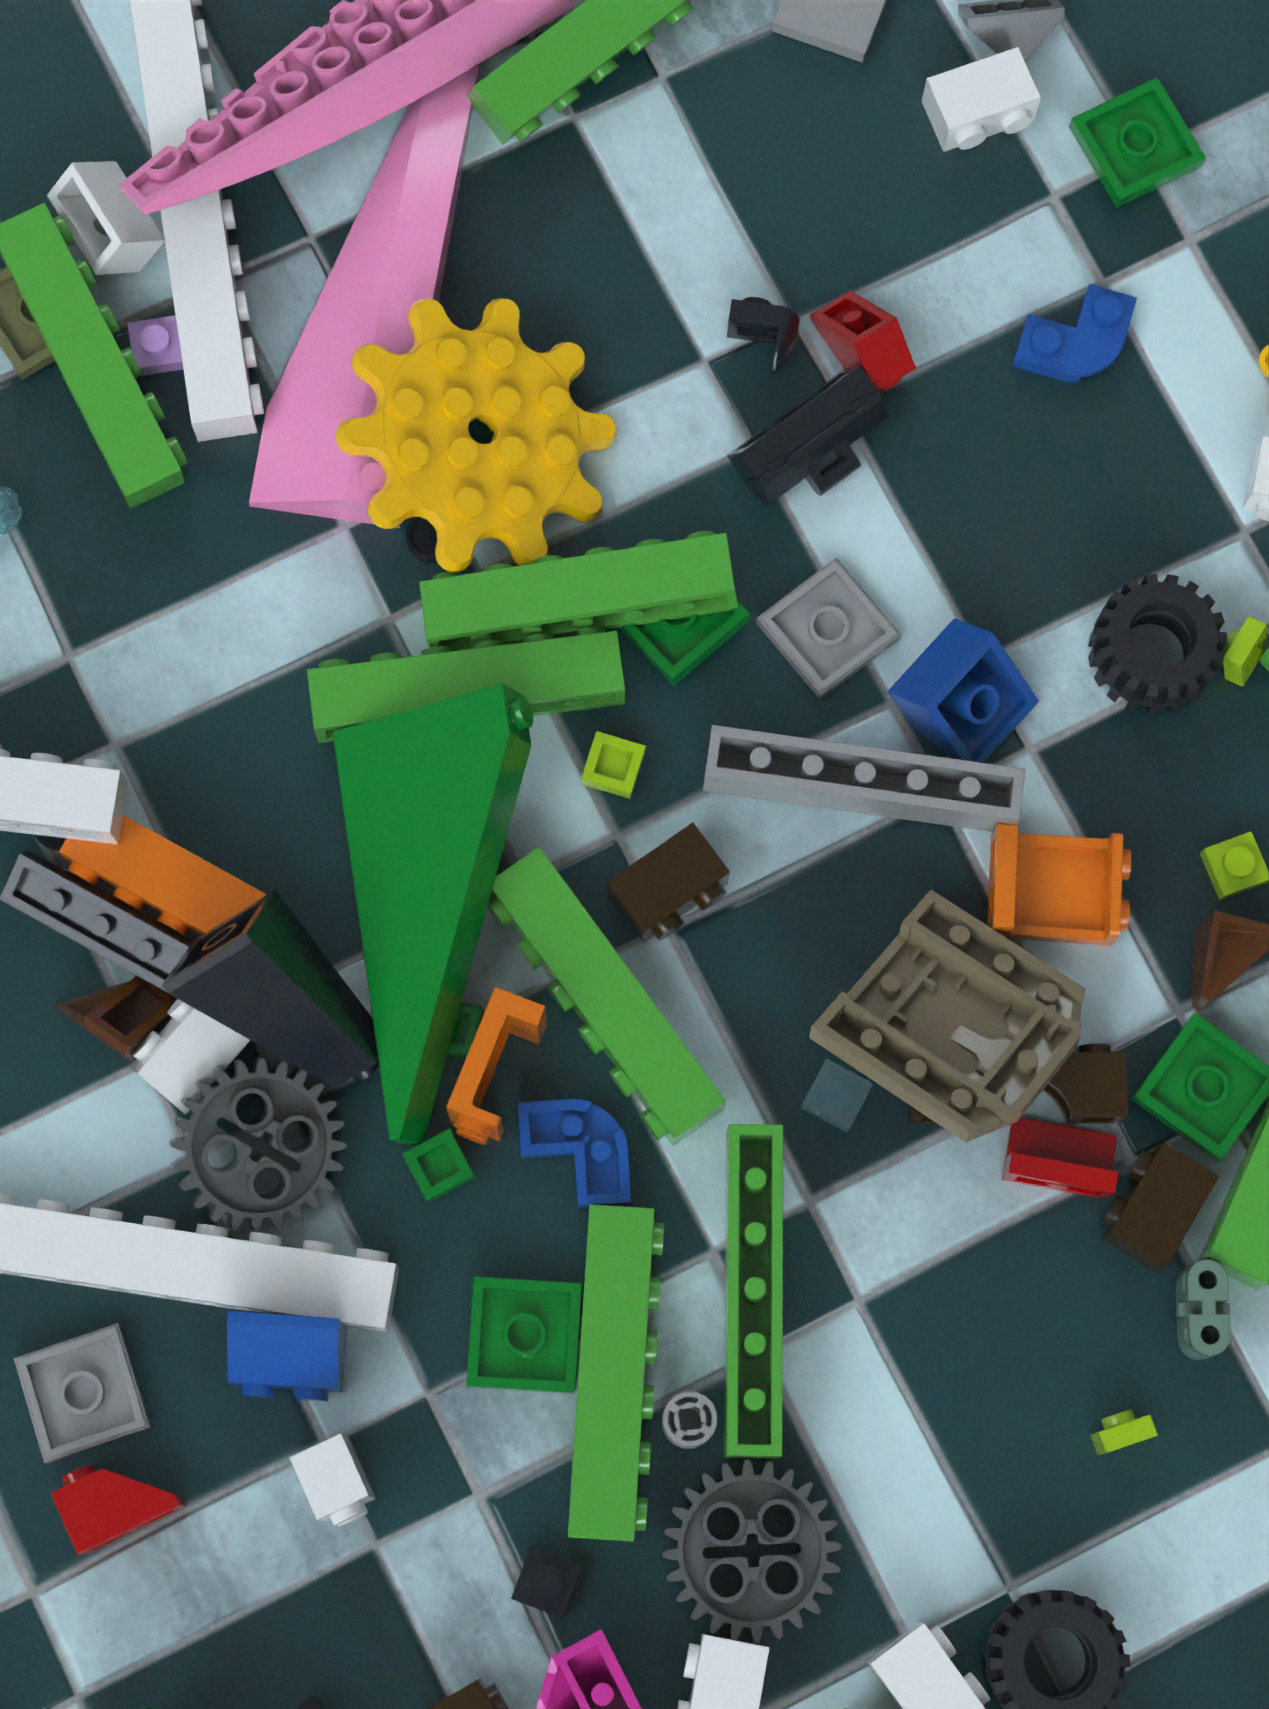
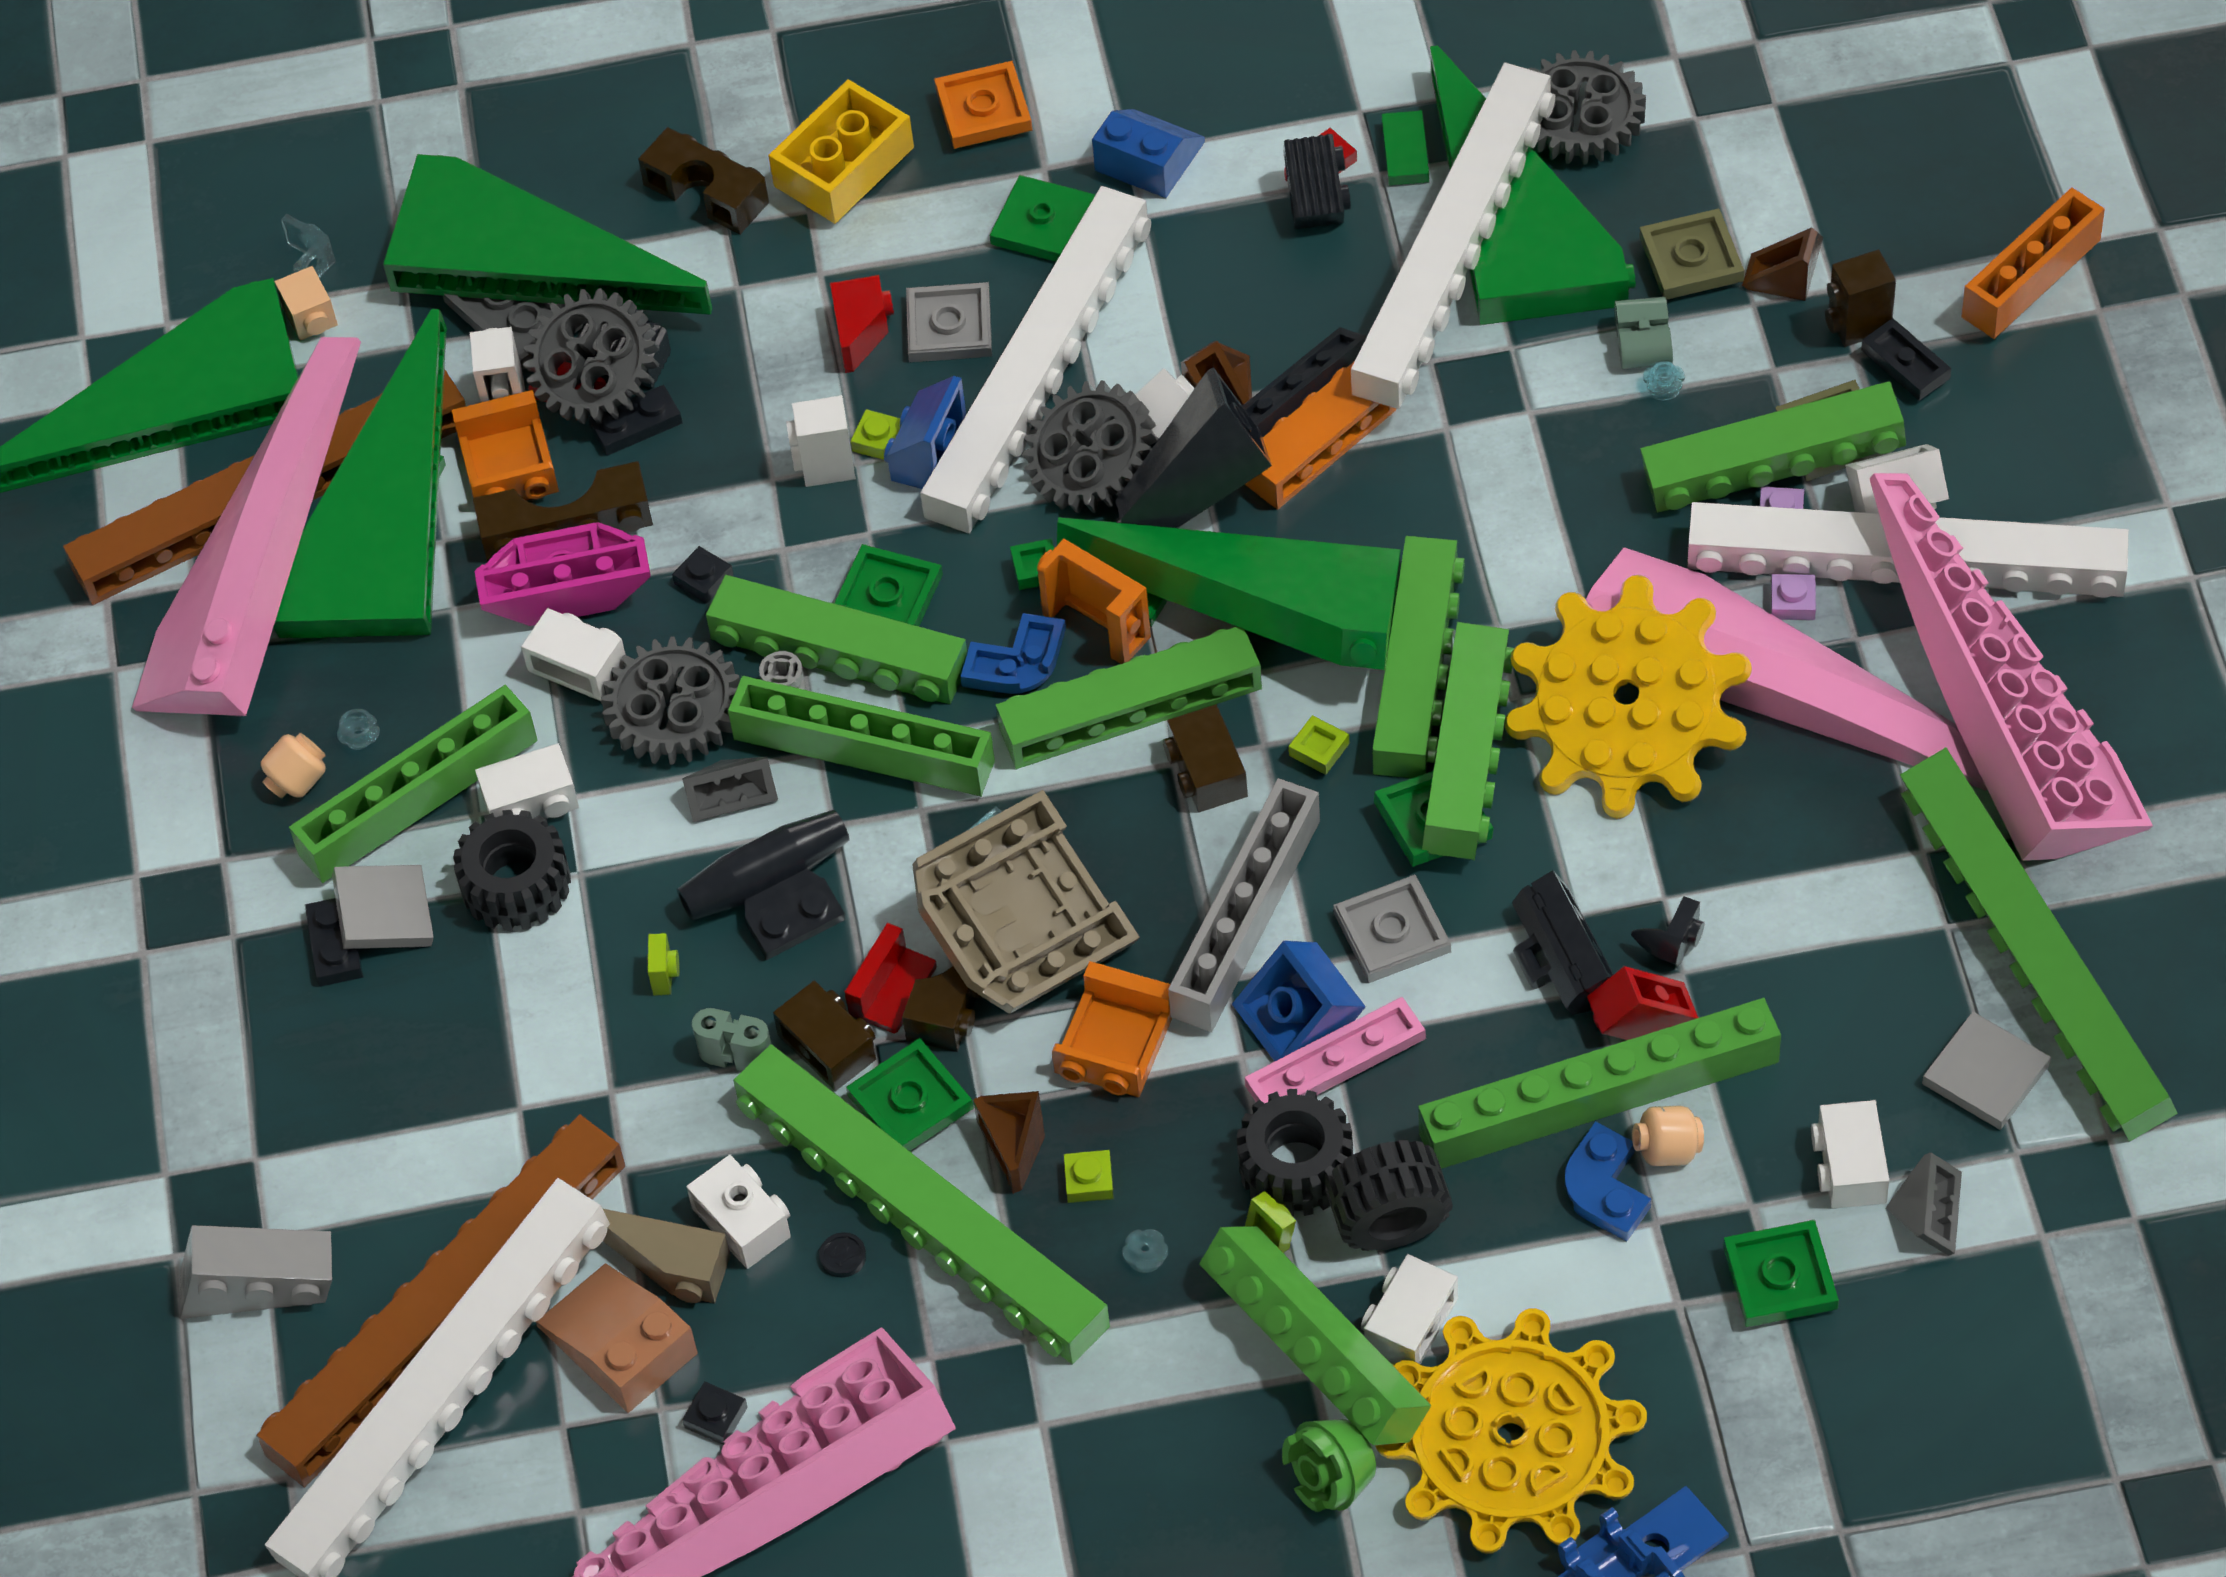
camera: 115 degrees right, 20 degrees down
none -> black plate [677,809,850,960]
none -> dark grey slope [682,757,778,822]
none -> lime plate [850,409,900,460]
none -> bright pink plate [1245,997,1426,1103]
none -> black tyre [1325,1140,1453,1251]
none -> bright green brick [1418,998,1781,1169]
none -> light nougat head [1632,1106,1704,1166]
none -> lavender plate [1771,574,1816,620]

